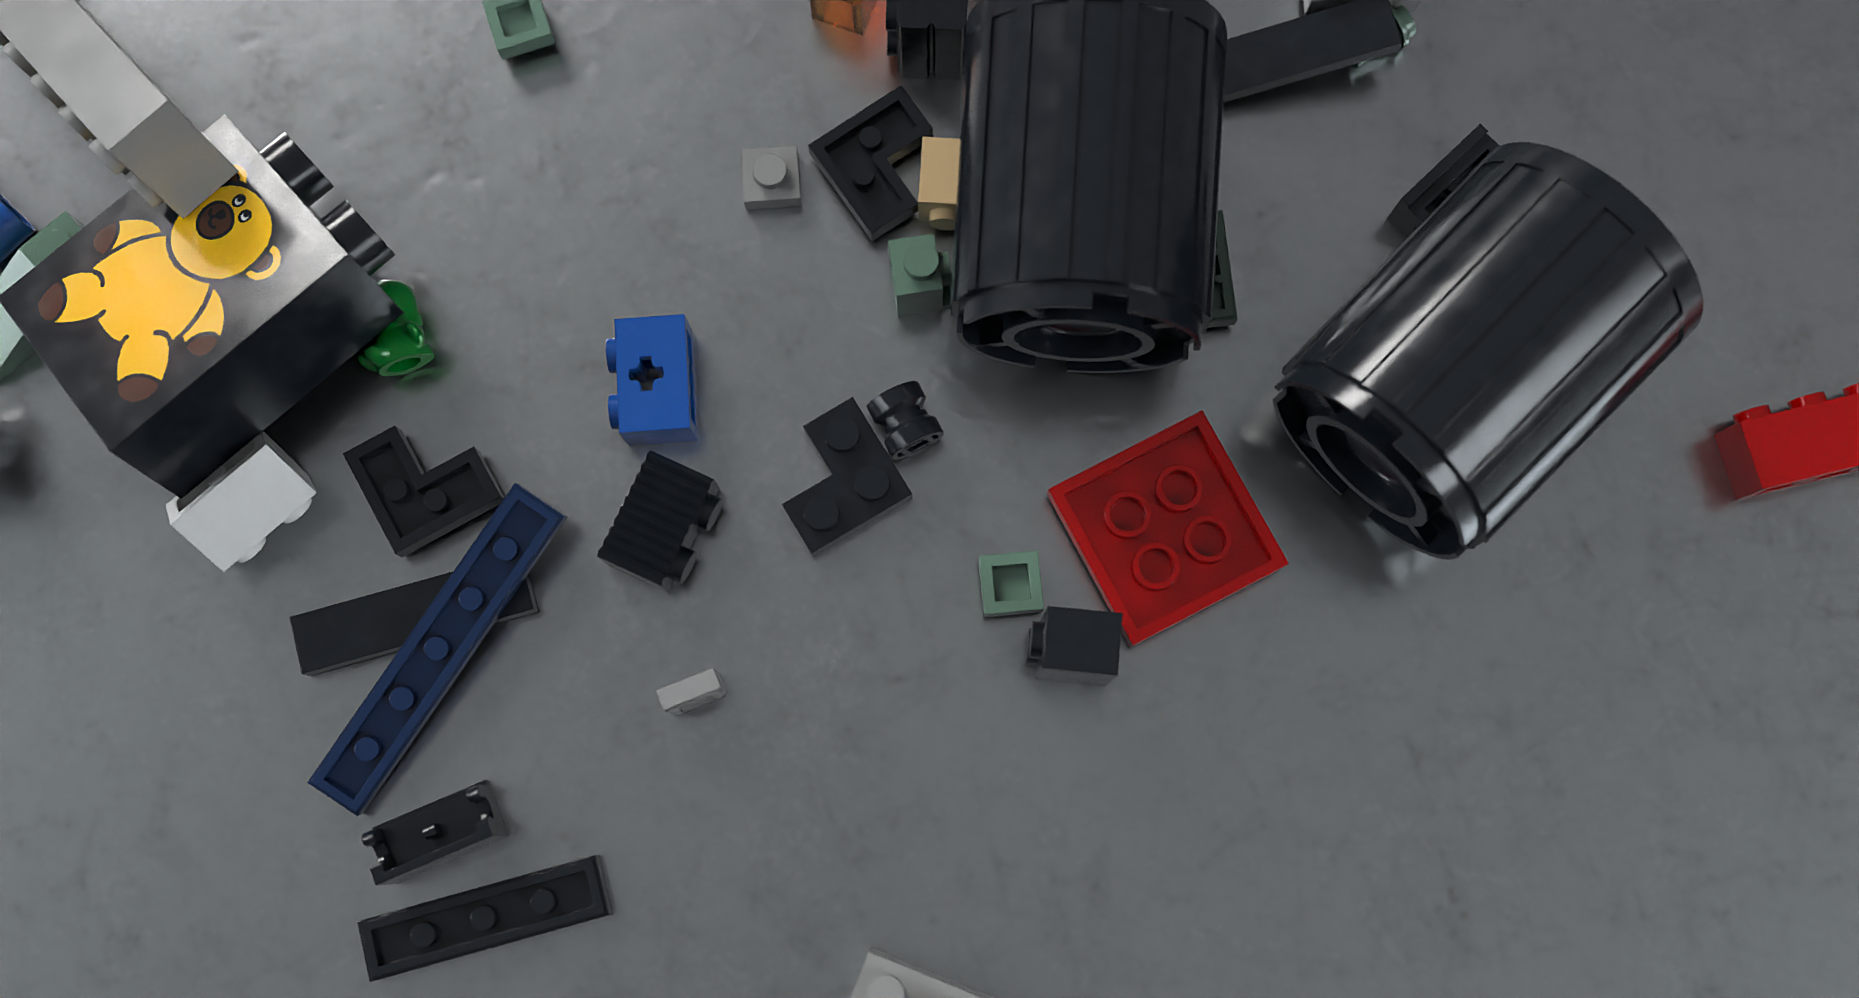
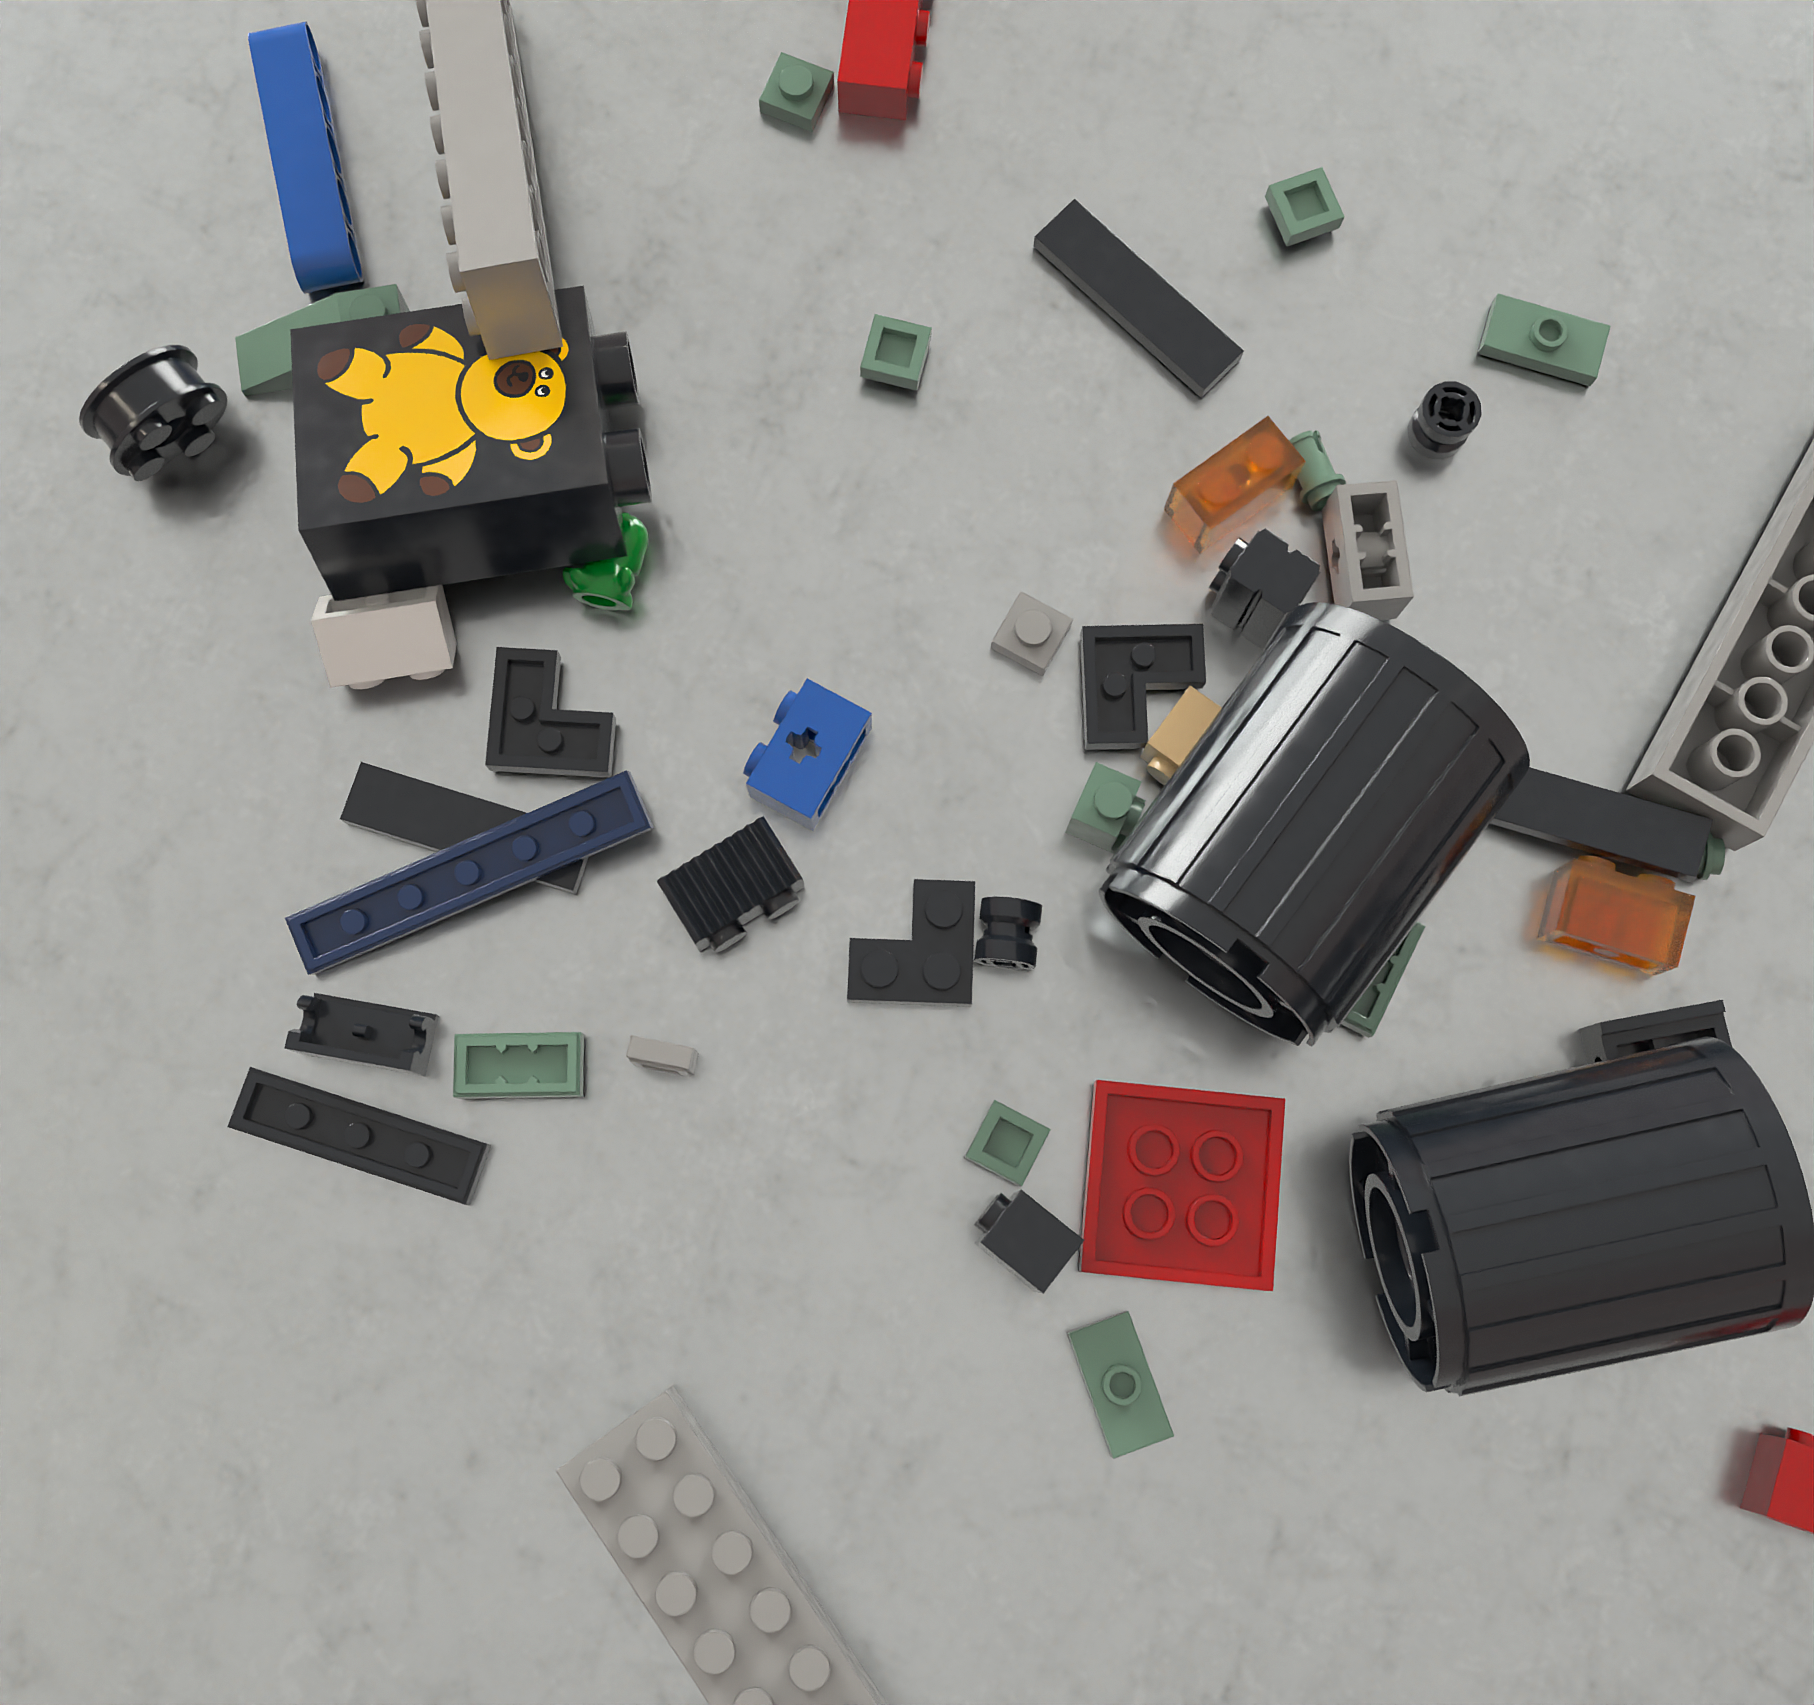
camera: 30 degrees right, 0 degrees up
none -> sand green plate [453,1032,584,1099]
none -> sand green plate [1067,1311,1174,1459]
none -> clear orange brick [1537,856,1696,975]

